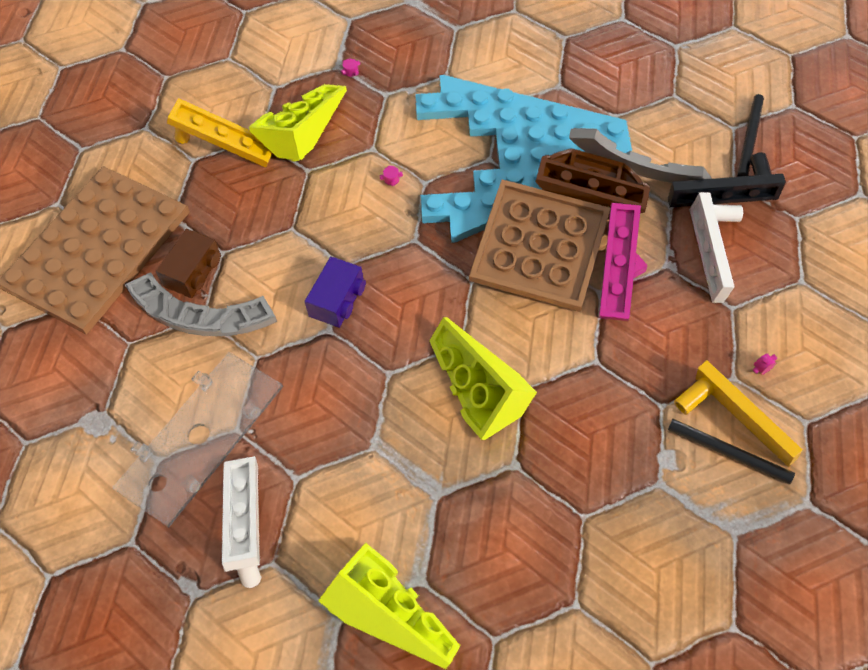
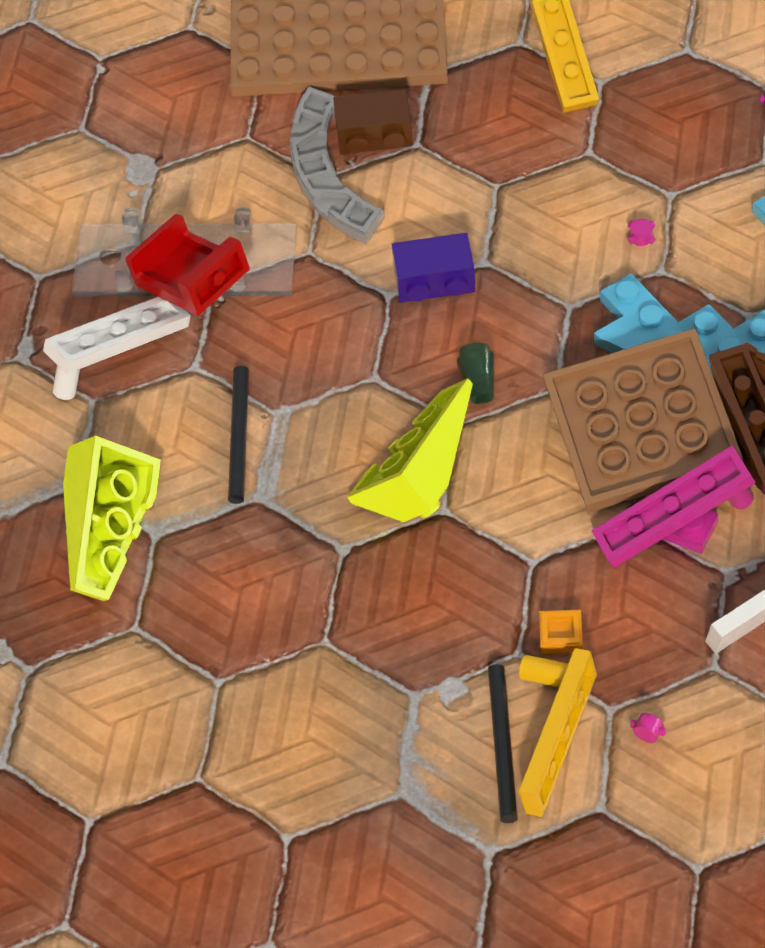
camera: 60 degrees right, 5 degrees down
neon yellow wedge [249,84,347,161] -> none
none -> red panel [125,214,250,316]
none -> black bar [228,366,249,504]
none -> clear green cone [456,343,495,404]
none -> light orange tile [539,610,583,654]

